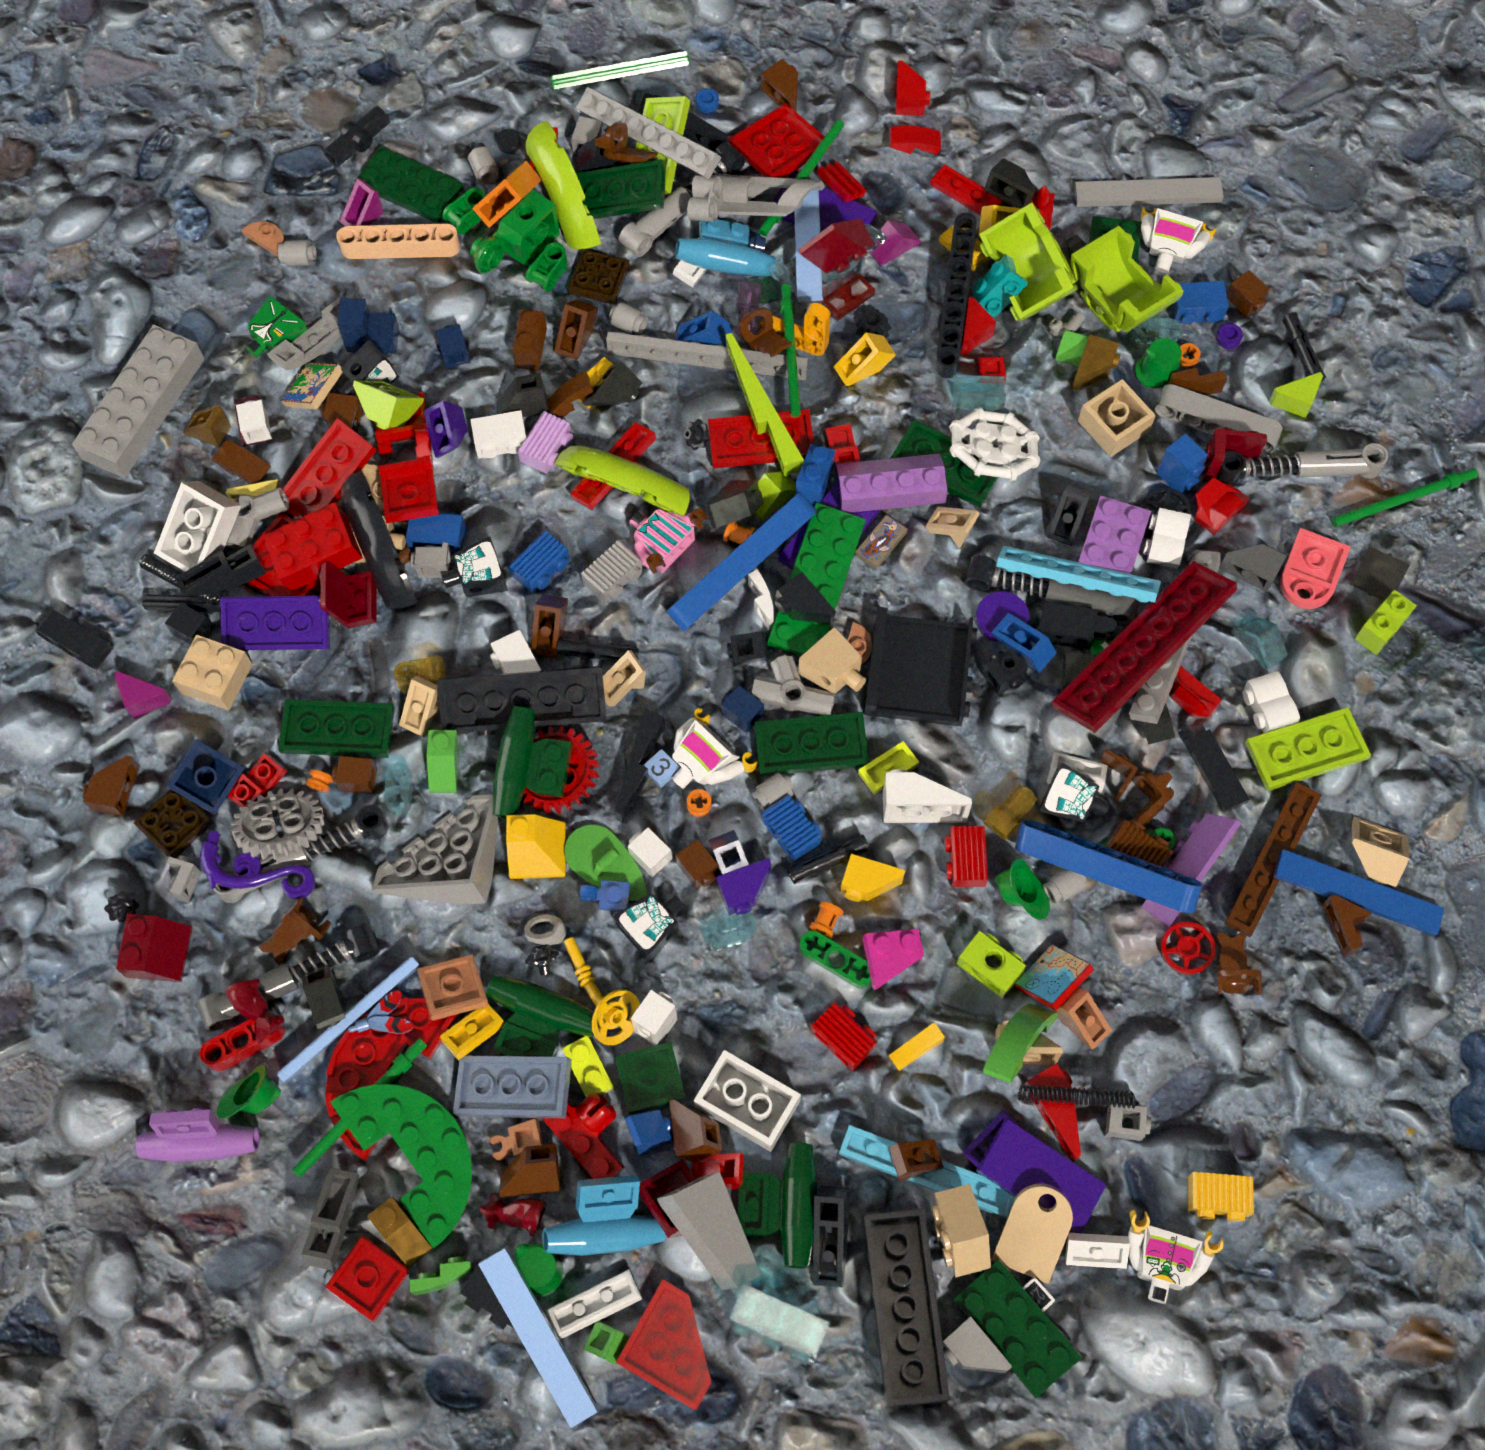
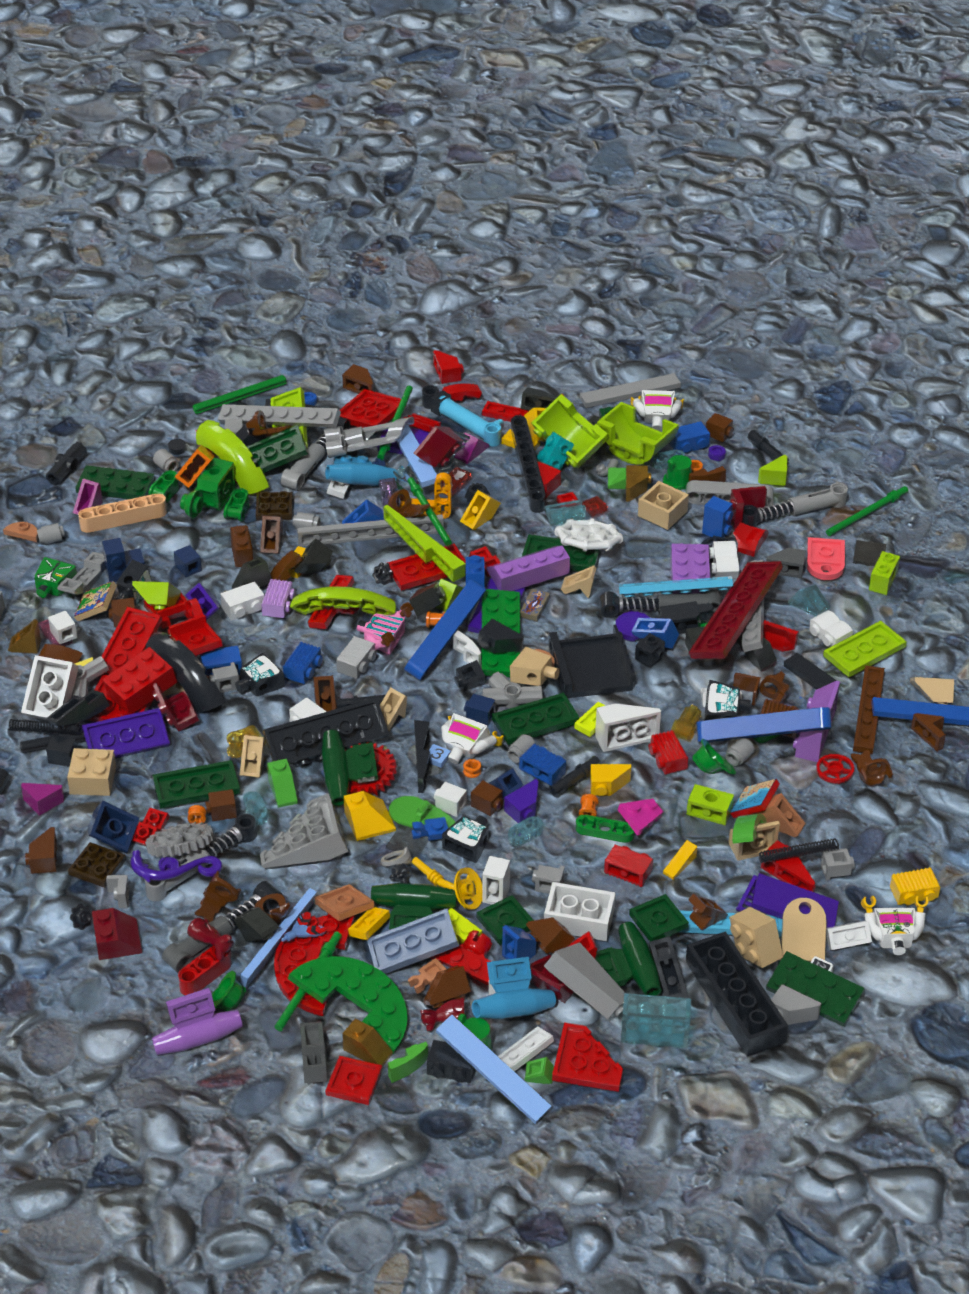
camera: 20 degrees left, 25 degrees down
black slope [1047,482,1093,546] -> none
none -> reddish brown hair [254,893,290,925]
none -> medium azure piece [422,385,503,447]
none -> light grey brick [532,865,565,894]
none -> clear red plate [582,496,608,517]
none -> dark green plate [629,894,689,942]

